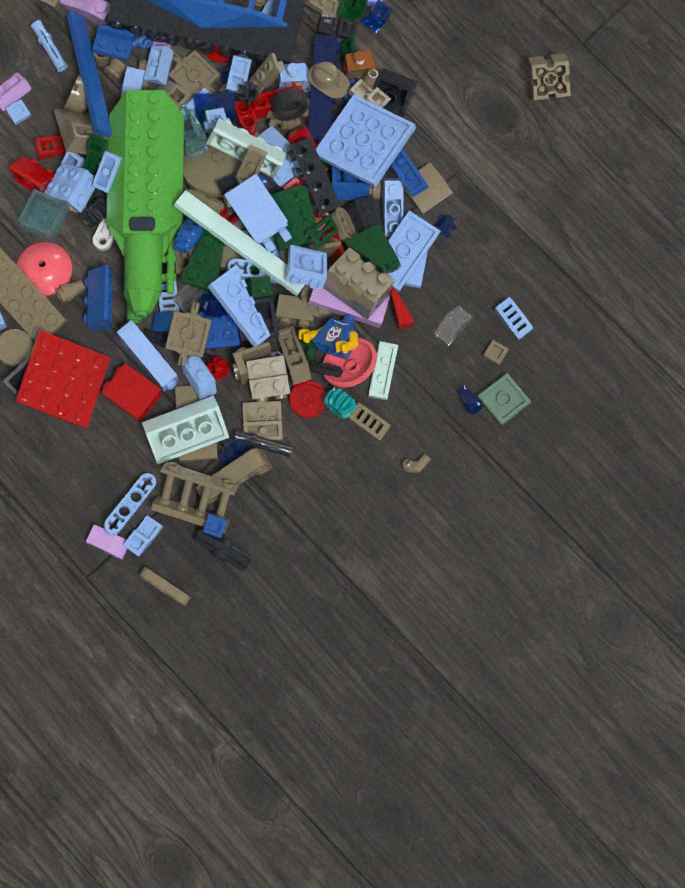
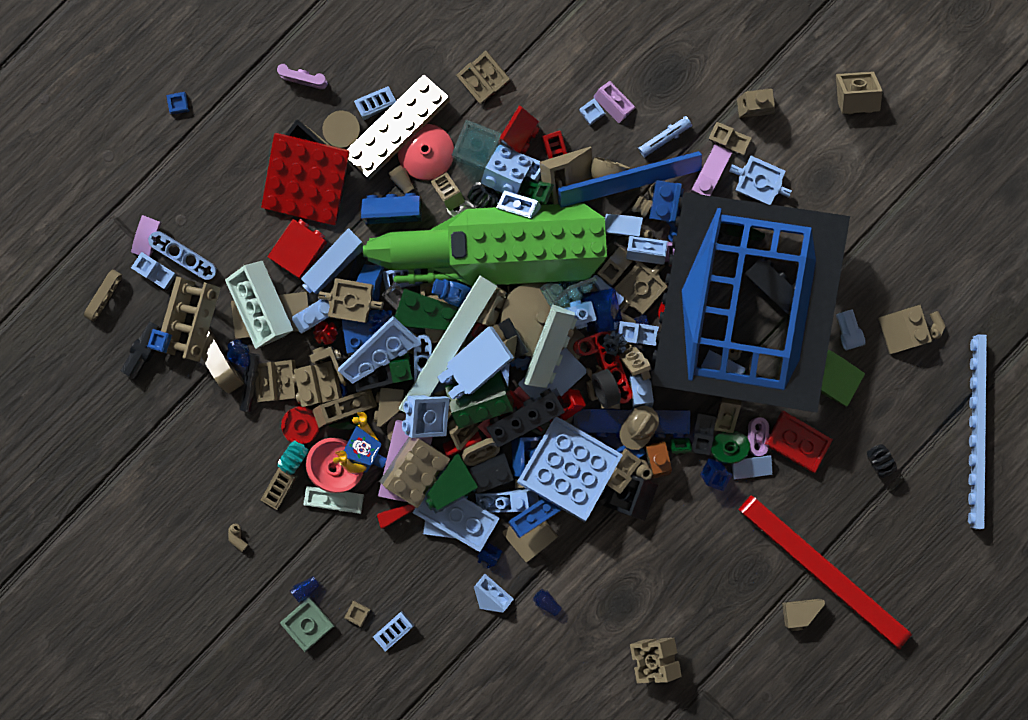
camera: 90 degrees right, 10 degrees up
dark tan plate [236,145,268,180] -> none
dark green tile [306,214,339,249] -> none
black axle [308,361,343,378] -> none
clear slope [434,306,473,345] -> none
none -> dark tan slope [431,172,465,211]
none -> light blue slope [474,574,514,613]
none -> clear blue cone [533,589,562,616]

